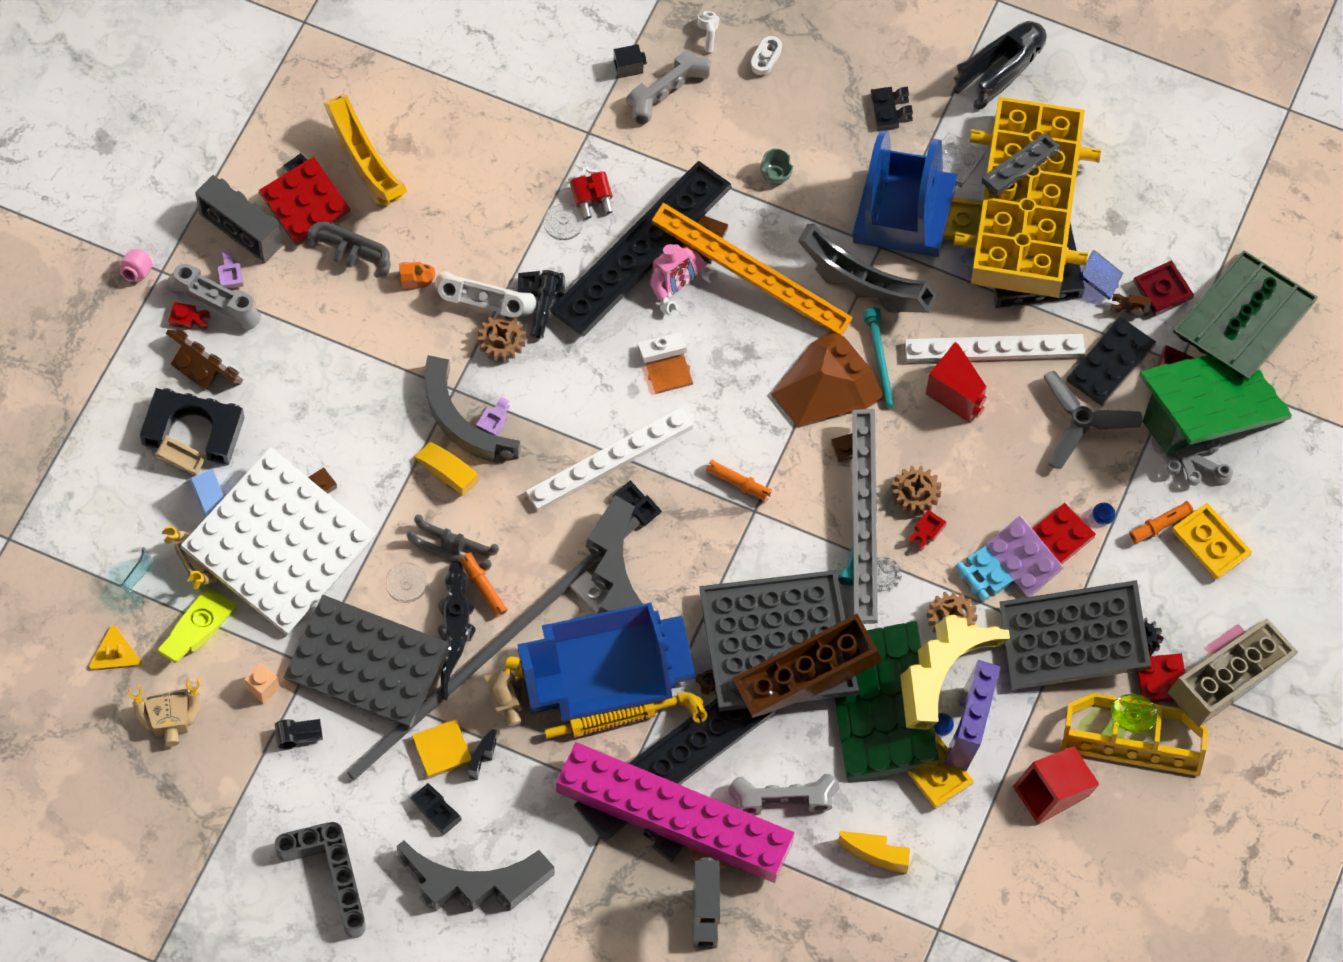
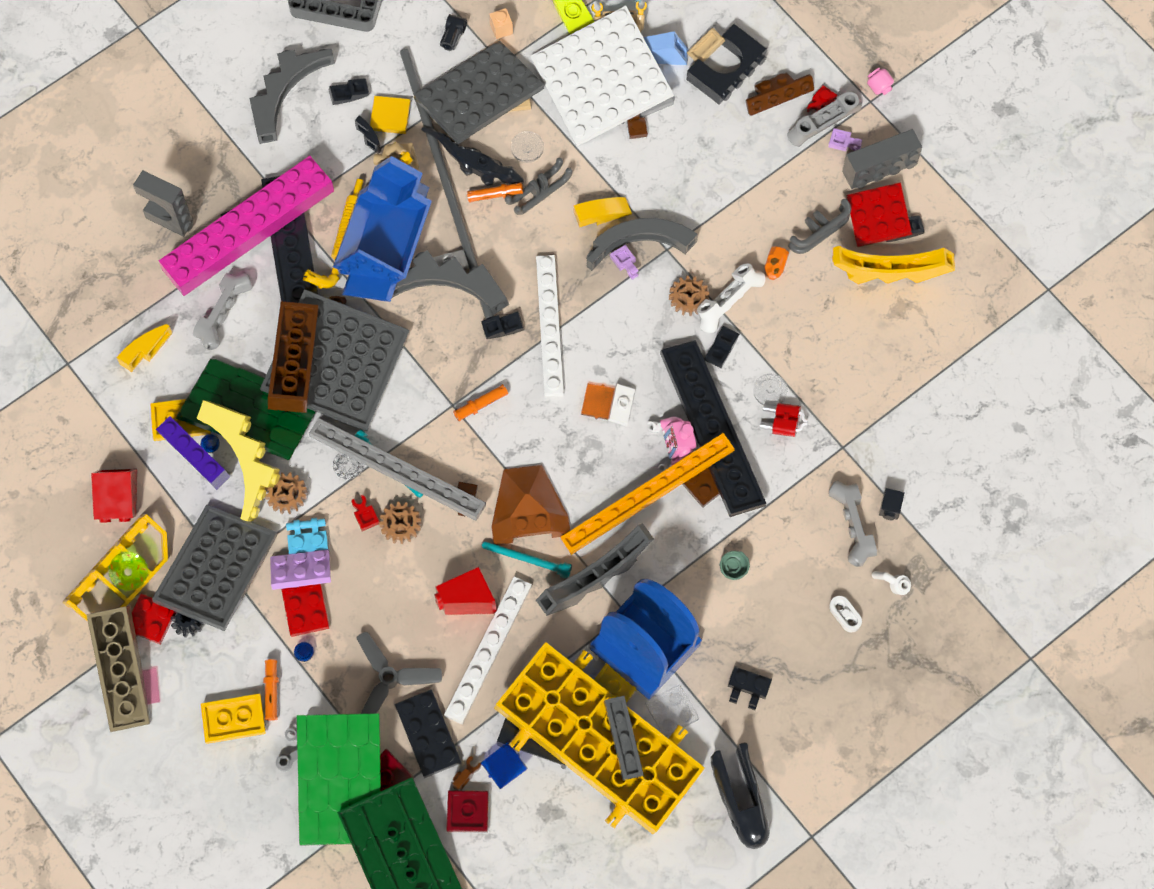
camera: 120 degrees right, 5 degrees up
black pin [530,270,561,339] -> none

